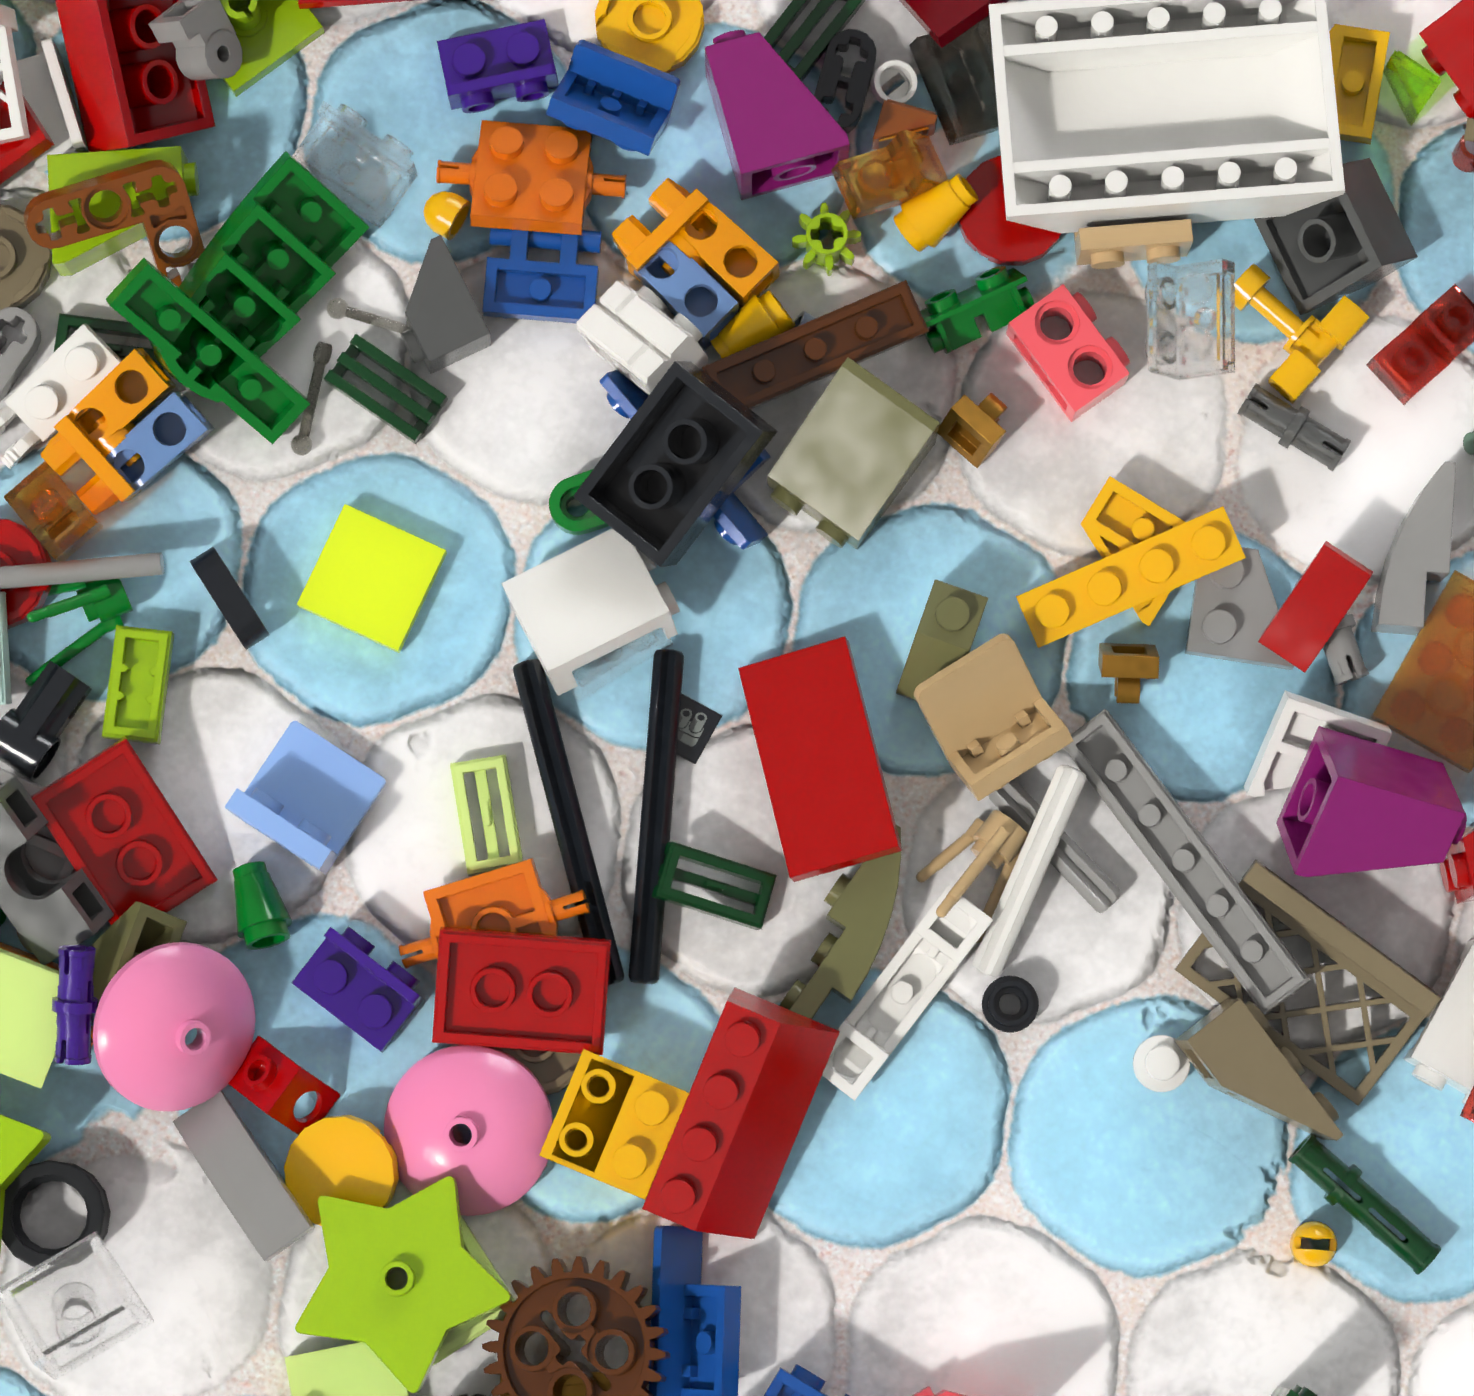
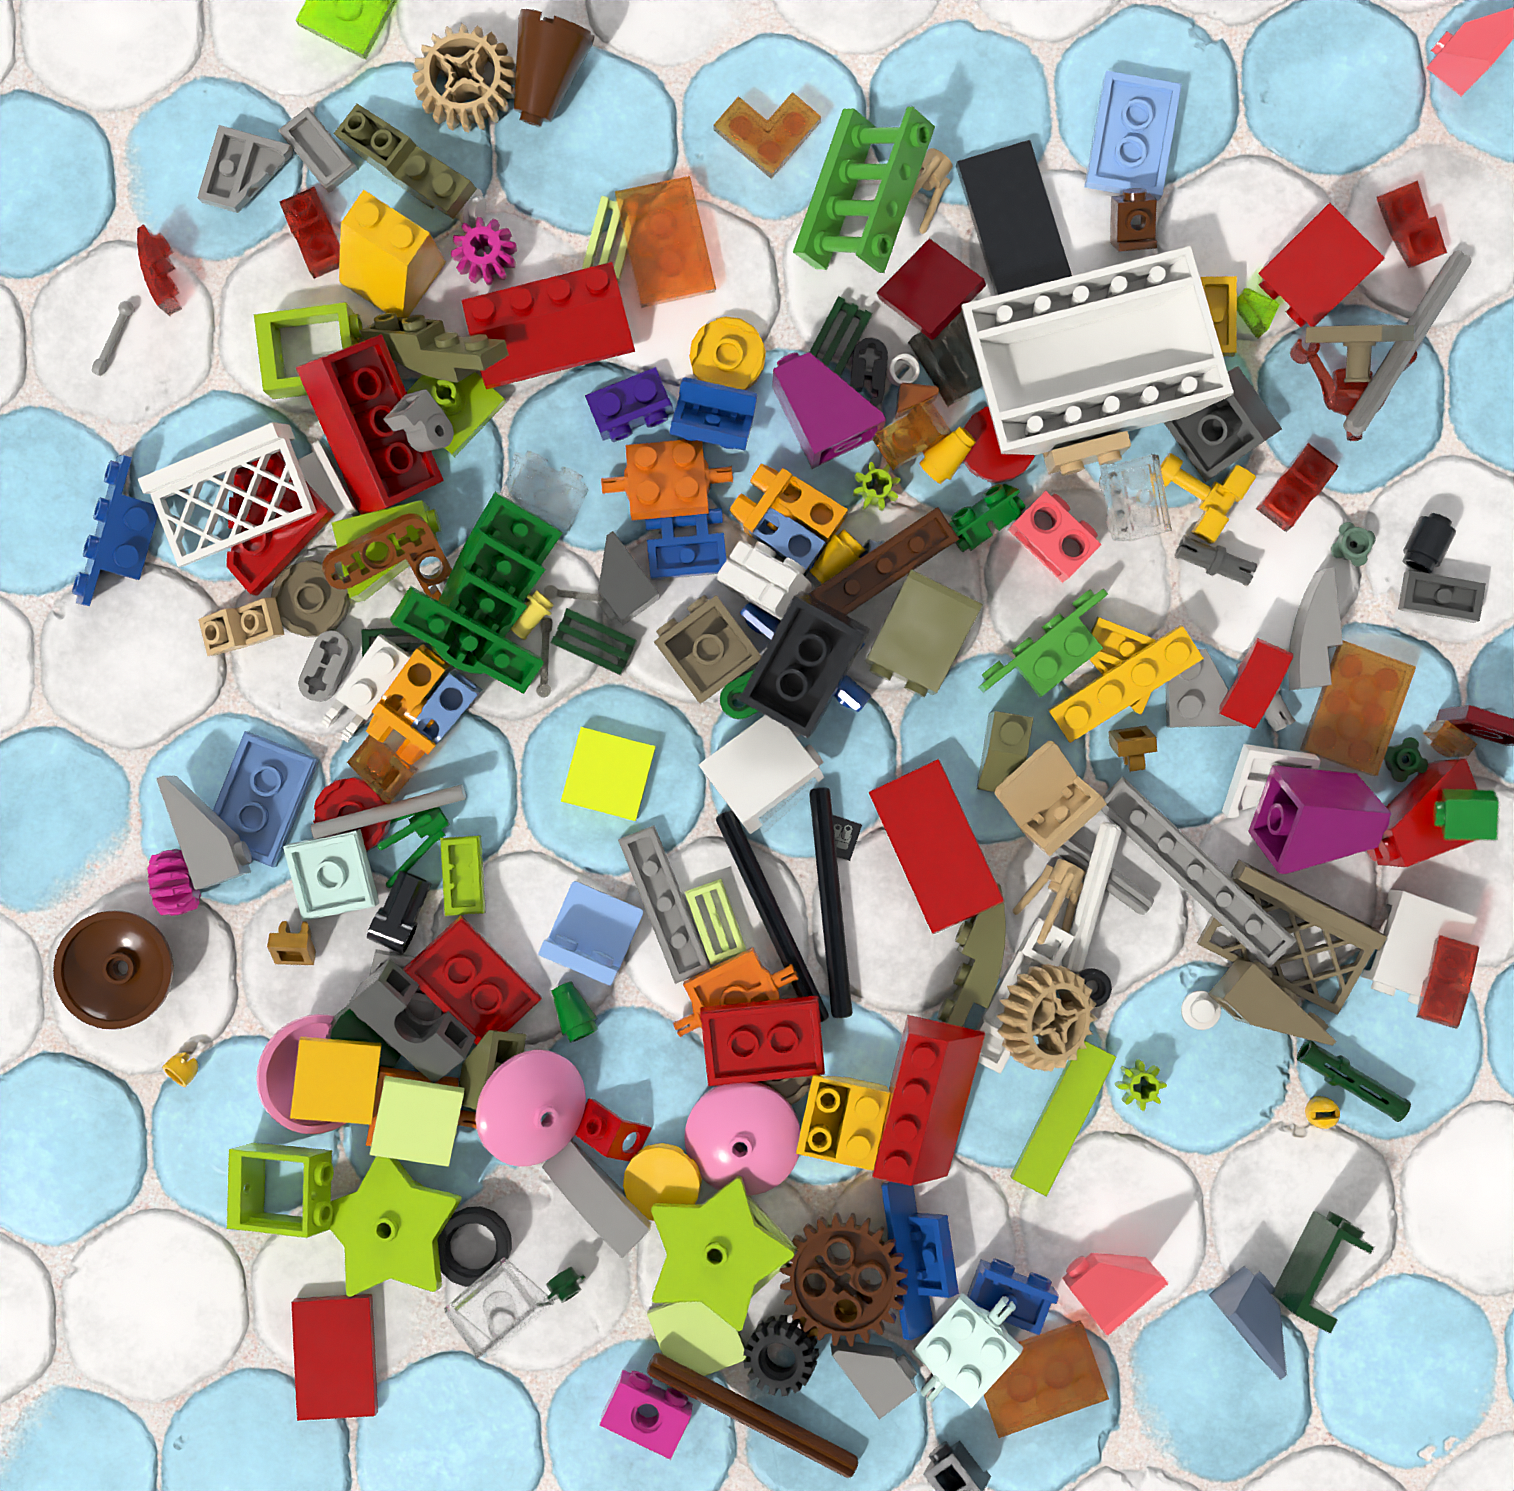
camera: 15 degrees left, 5 degrees up
dark purple pin [52,945,98,1065] -> none
black beam [189,546,270,650] -> none
dark purple bracket [291,926,424,1053] -> none
yellow hinge [423,191,471,240] -> none
dark green tile [651,841,777,930] -> none
pearl gold tile [938,393,1008,468] -> none
none -> light yellow pin [510,590,554,641]
none -> dark green plate [546,1267,586,1303]
none -> light grey tile [618,825,711,984]
none -> dark tan plate [654,595,762,704]
none -> bright green bracket [979,588,1108,697]
none -> tan gear [997,964,1097,1072]
none -> lime tile [1010,1040,1117,1197]
none -> lime gear [1115,1059,1167,1111]

